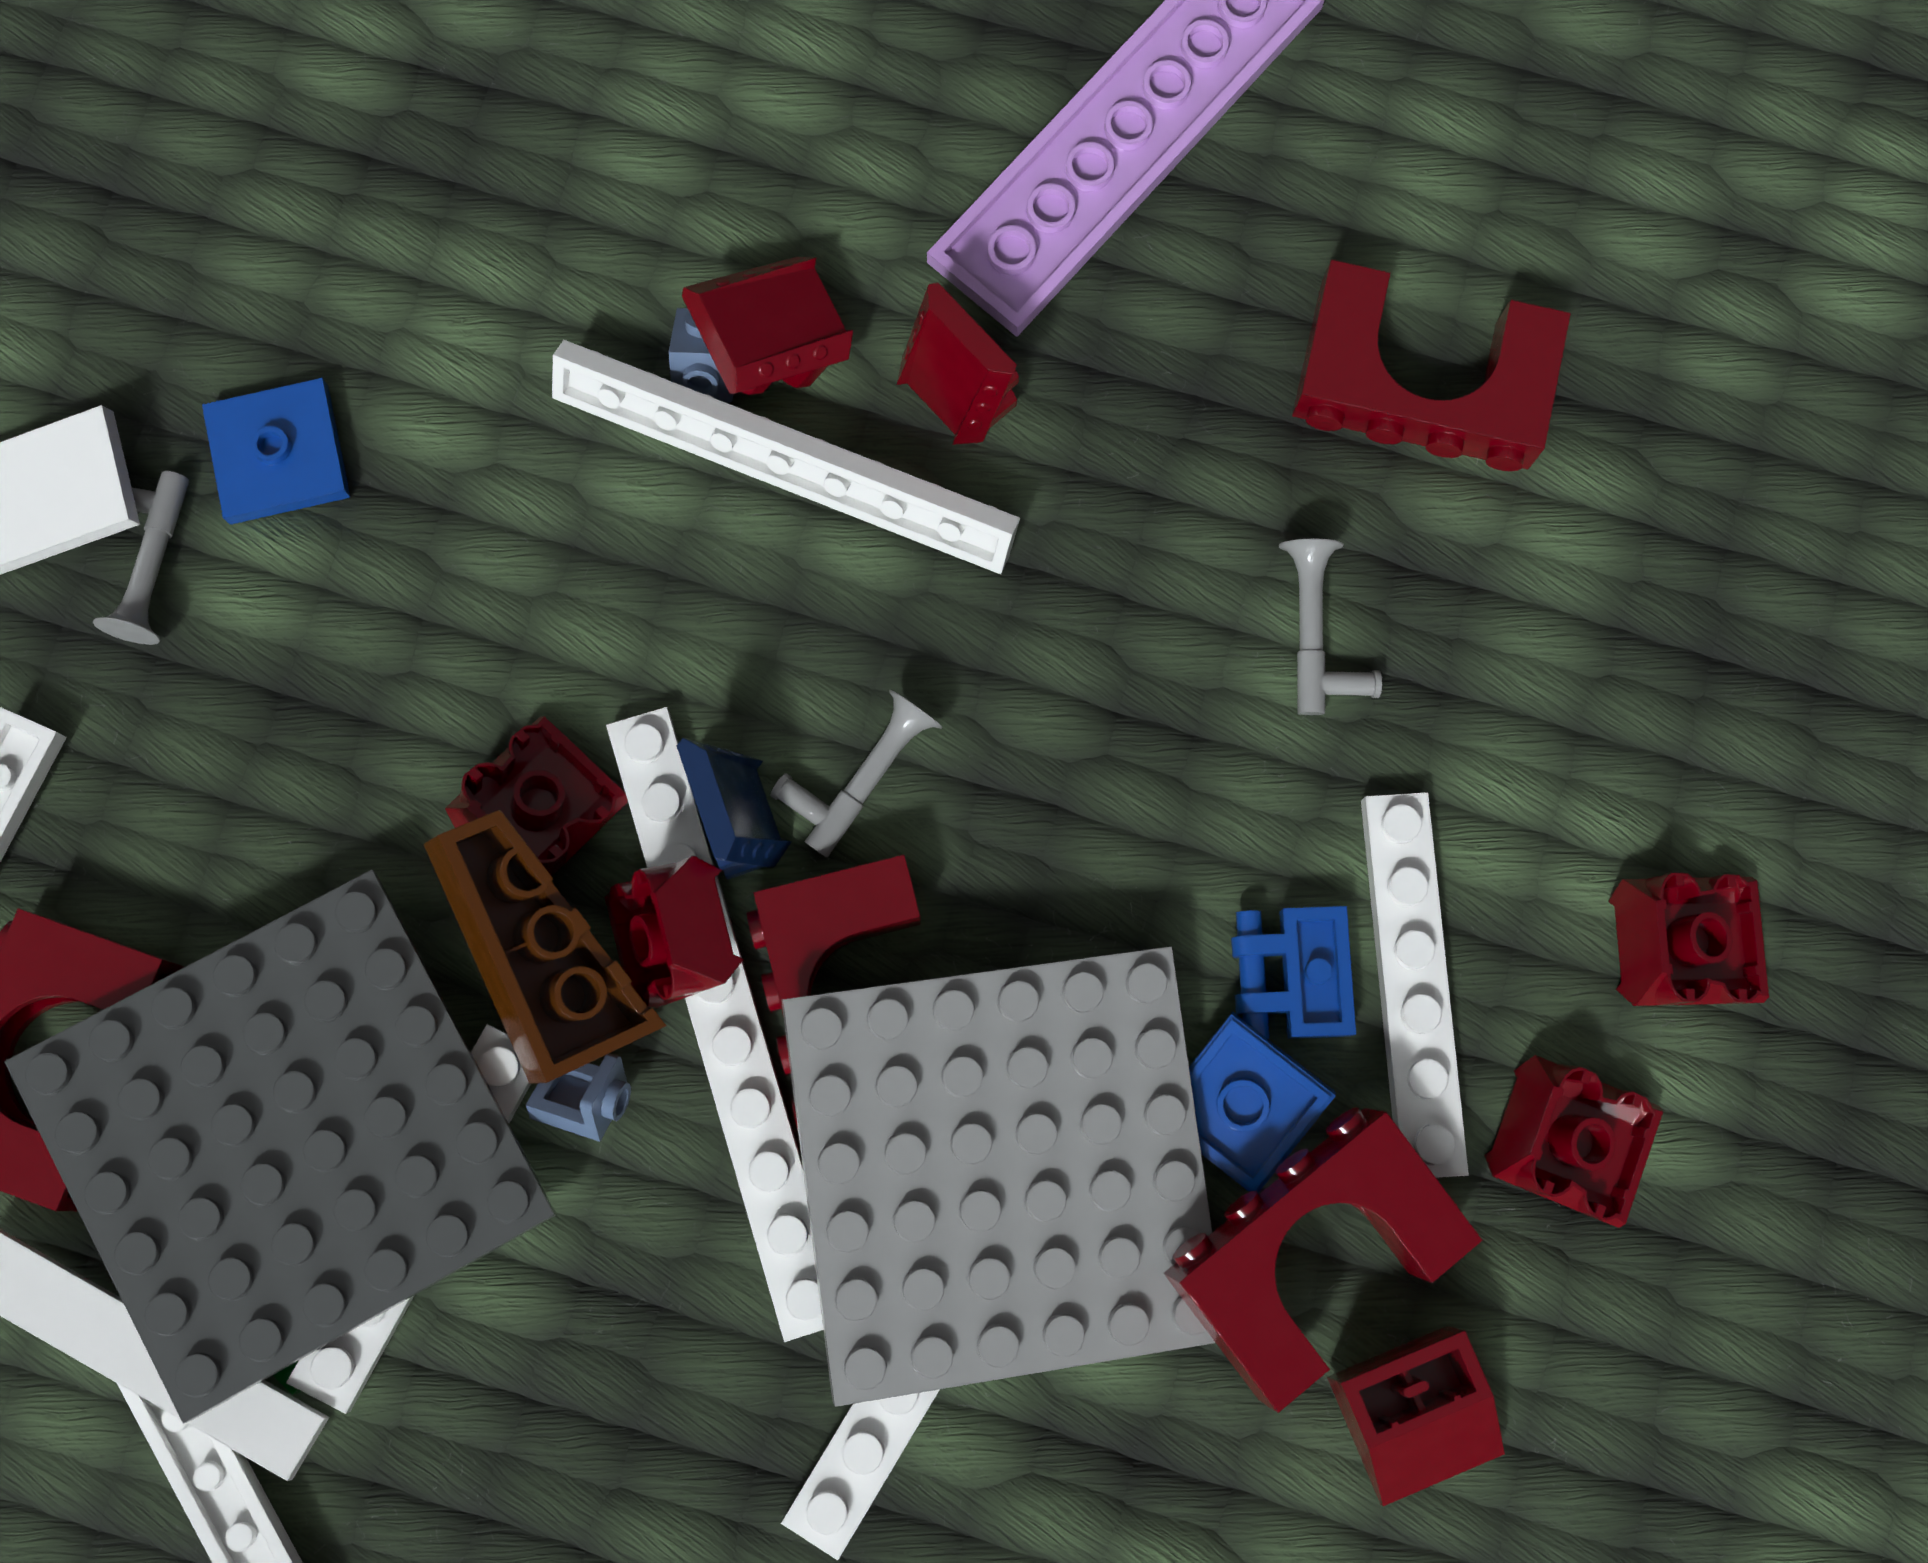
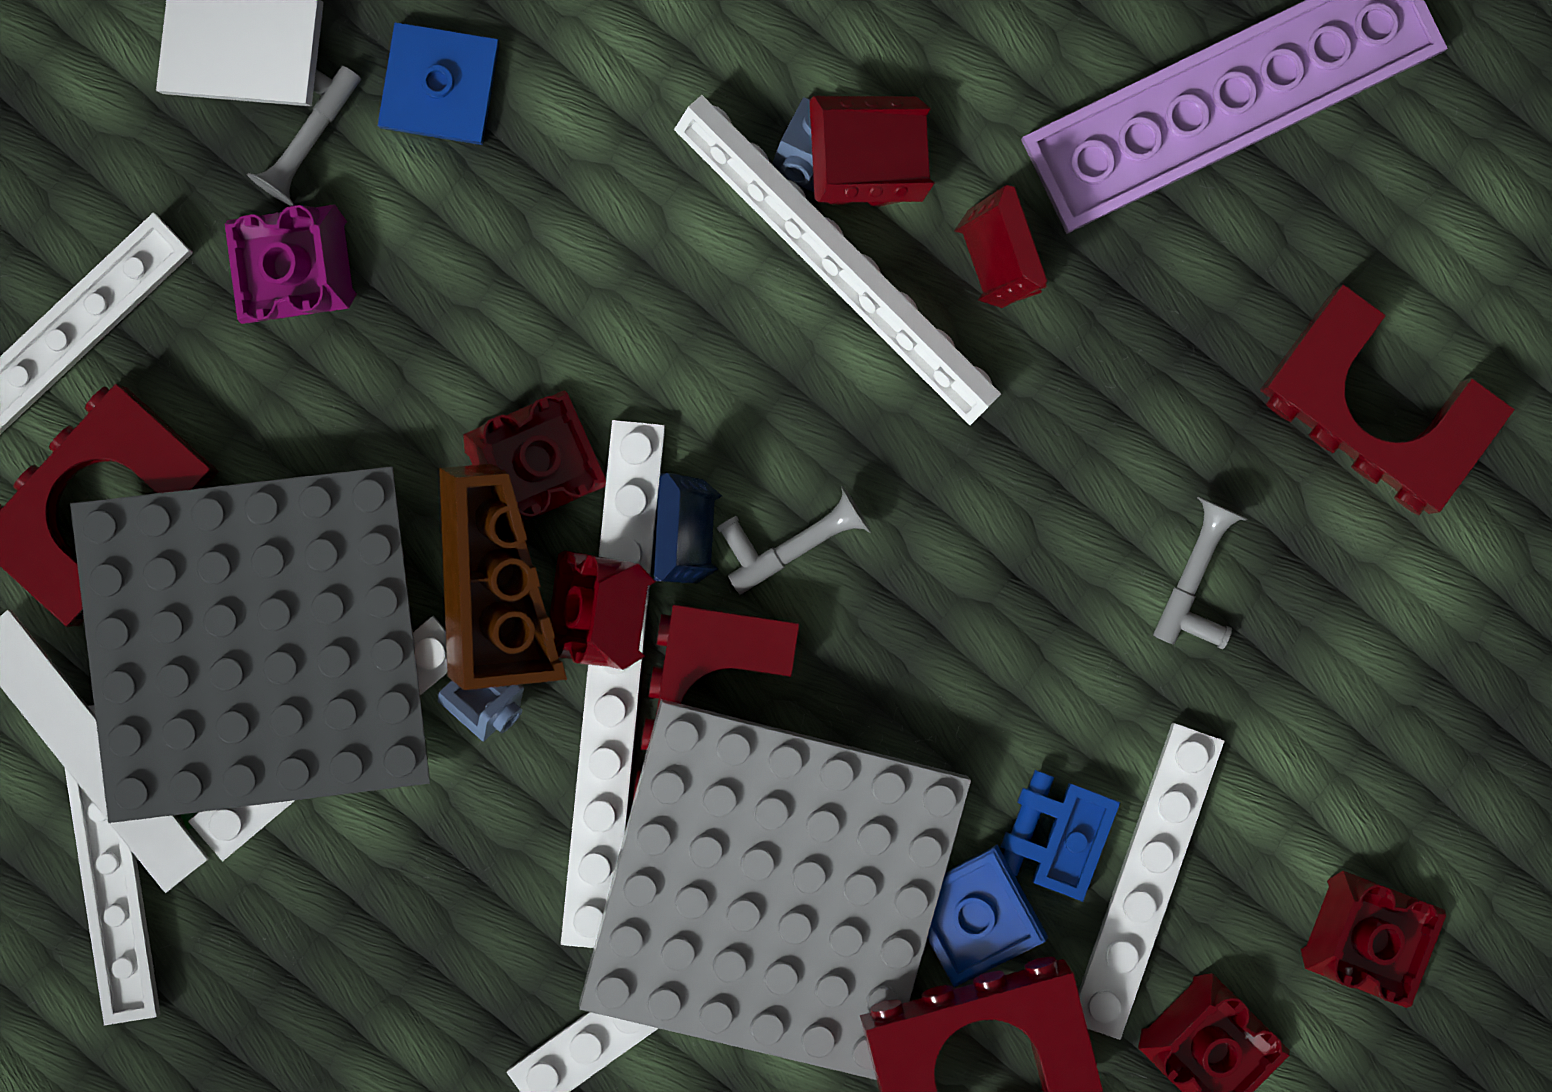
camera: 25 degrees right, 10 degrees up
none -> magenta slope [225,205,357,324]

